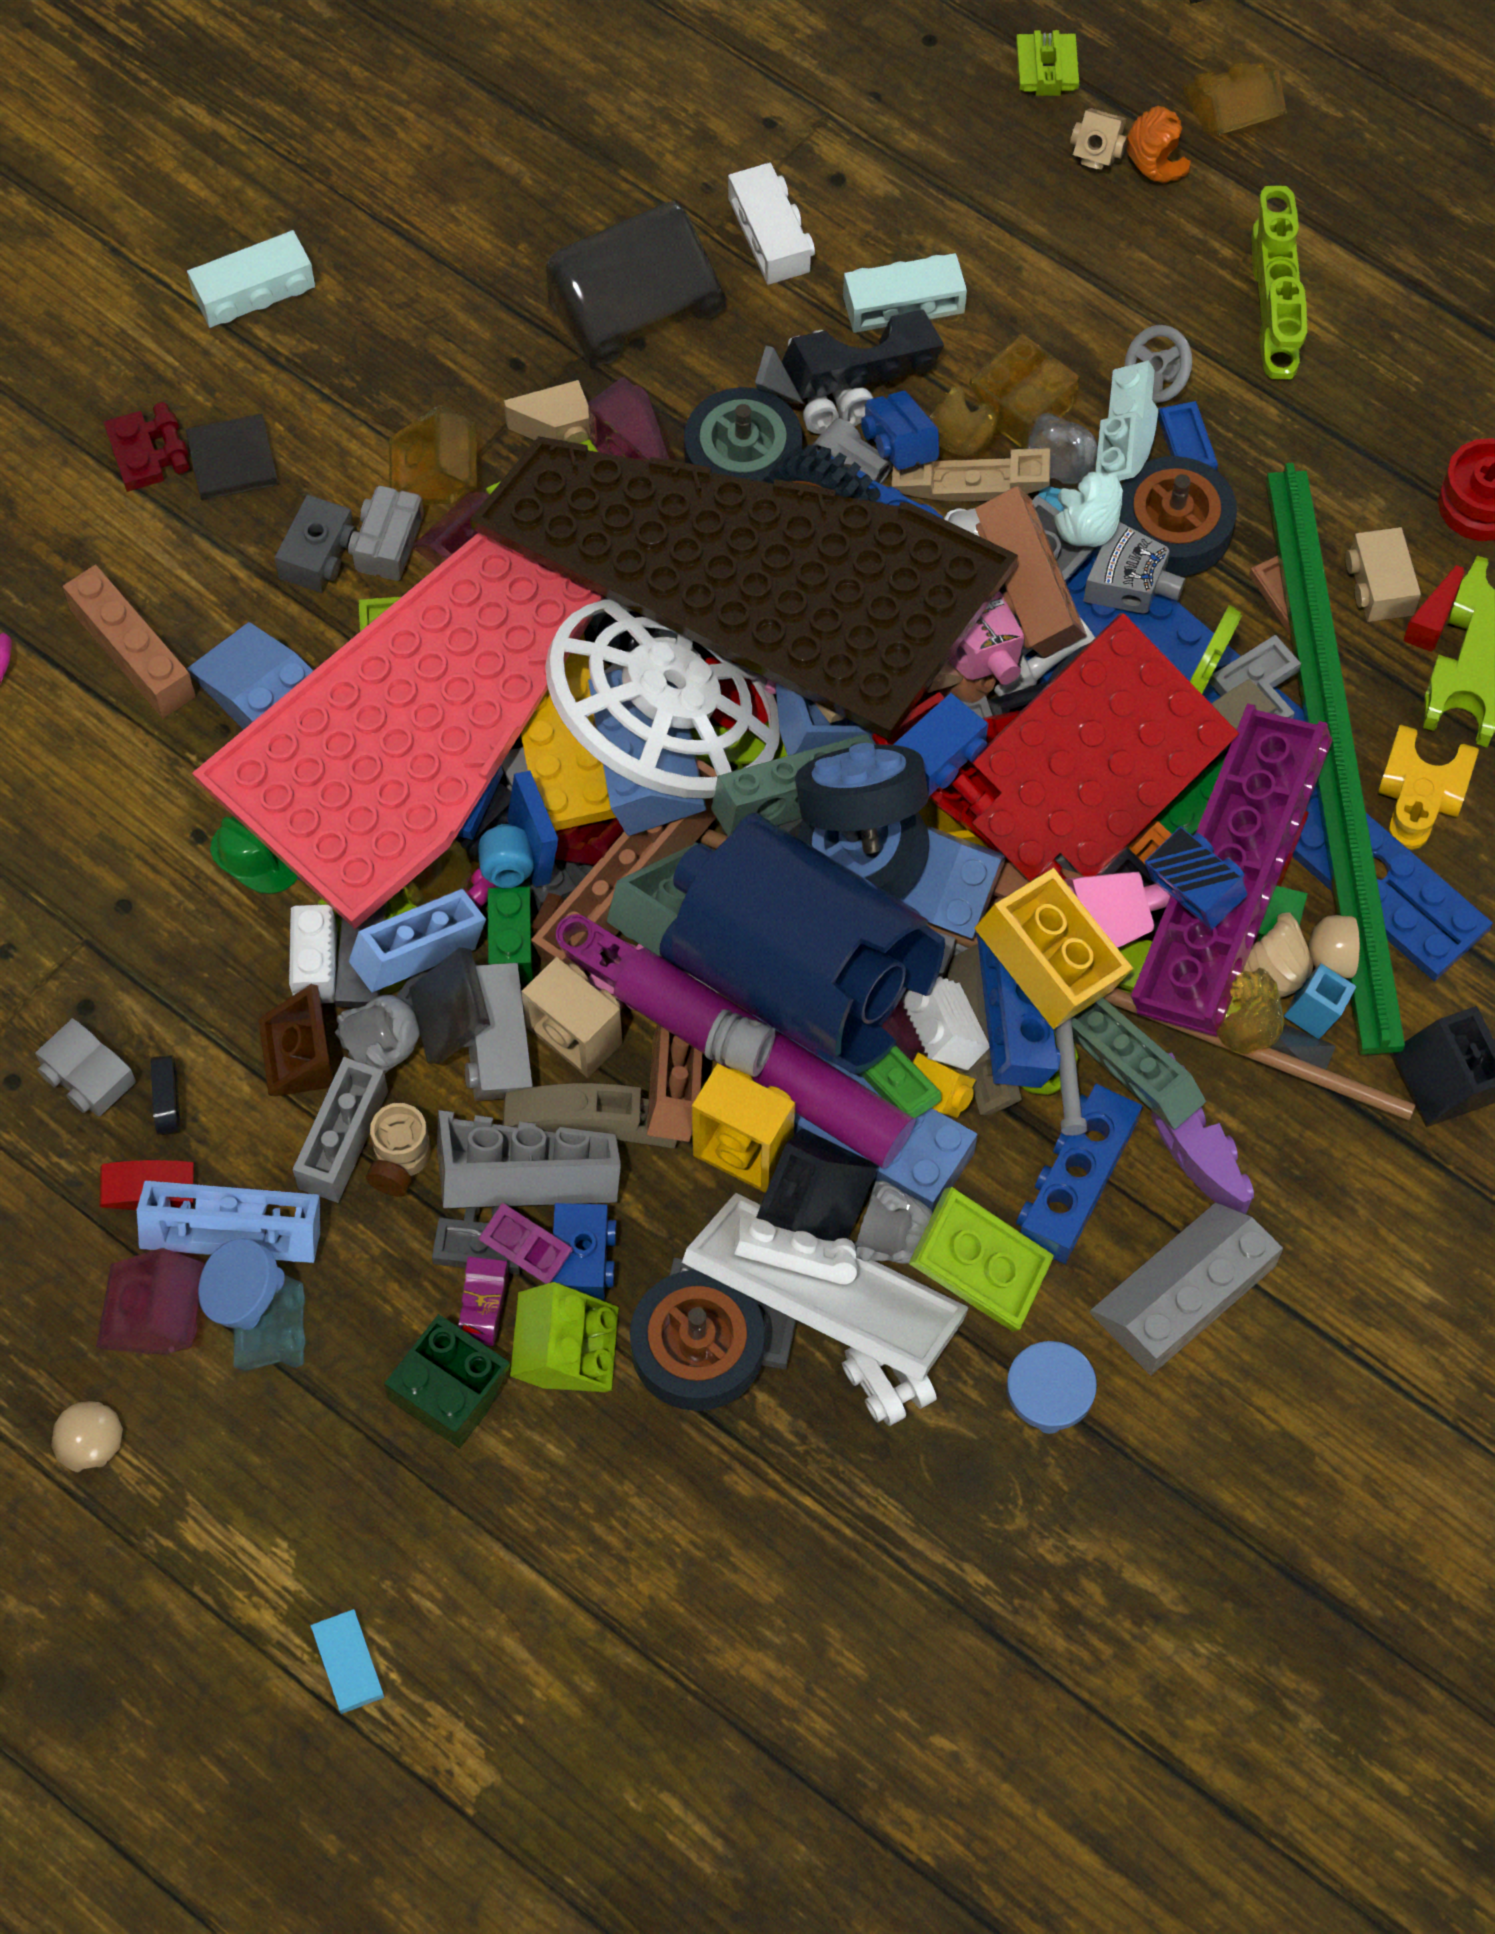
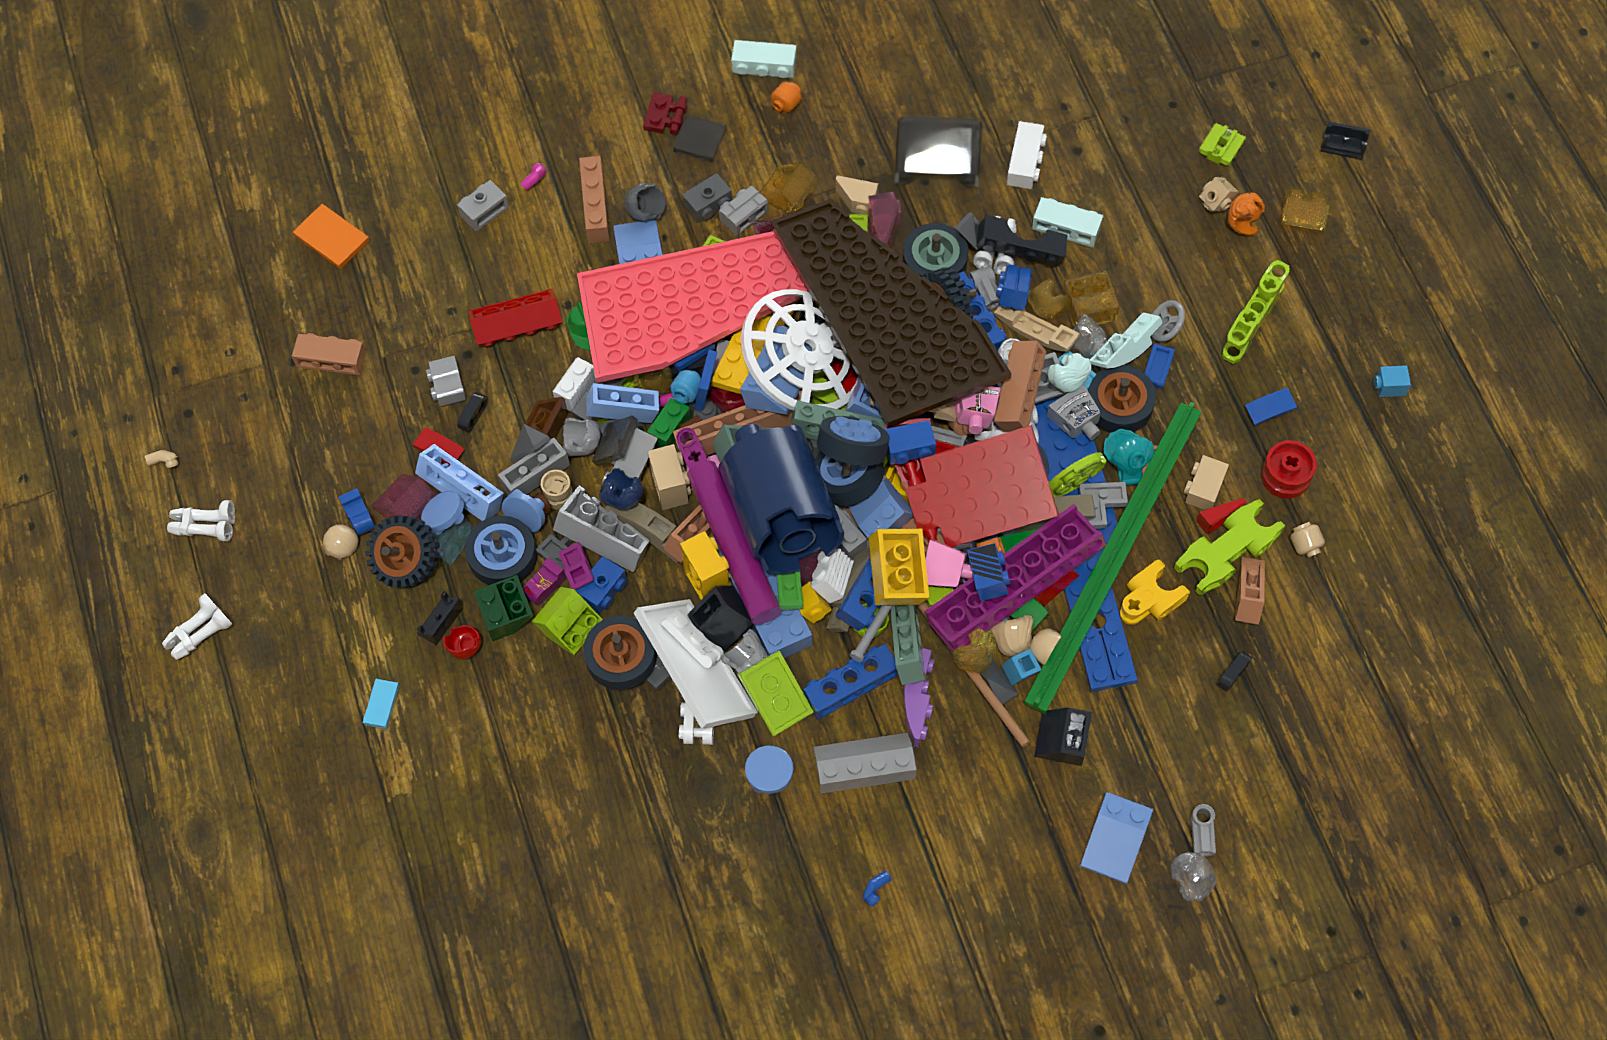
camera: 35 degrees right, 0 degrees up
light grey piece [705,1009,775,1077] -> none
none -> blue leg [339,488,375,536]
none -> wheel [365,516,440,588]
none -> black hinge [417,591,463,646]
none -> red hair [443,625,481,660]
none -> wheel [465,516,537,585]
none -> red slope [468,288,562,346]
none -> medium blue tile [502,489,545,533]
none -> dark grey slope [510,424,550,463]
none -> dark blue hair [599,468,643,510]
none -> dark grey hair [624,182,666,222]
none -> orange head [771,82,802,113]
none -> blue arm [863,871,891,906]
none -> teal animal [1103,429,1154,486]
none -> blue slope [1245,388,1298,426]

